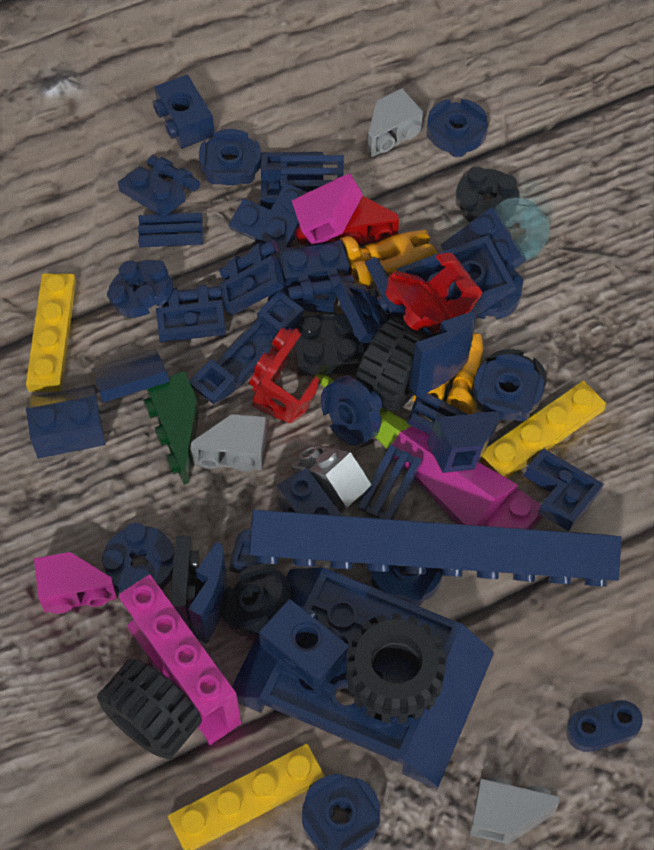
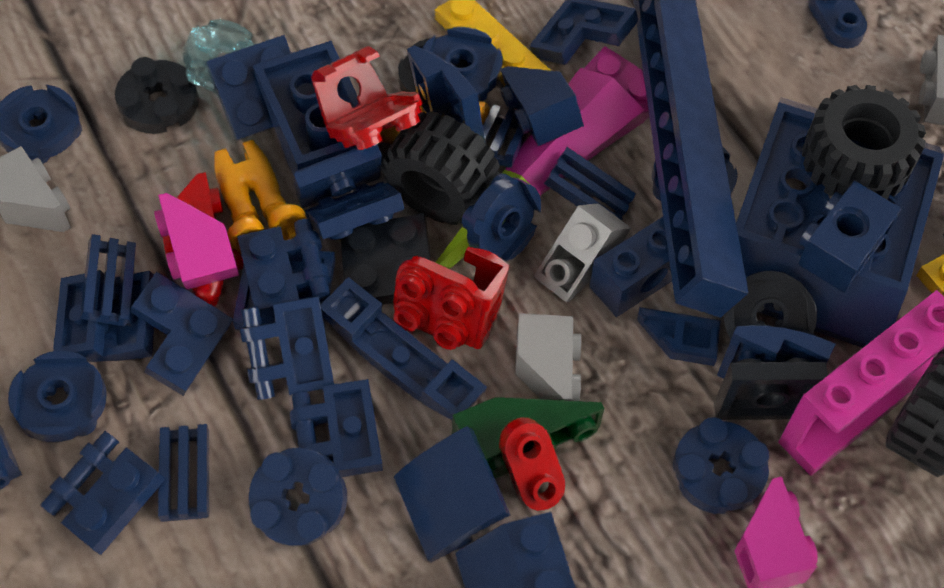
camera: 95 degrees left, 0 degrees up
none -> red plate [499,418,565,511]

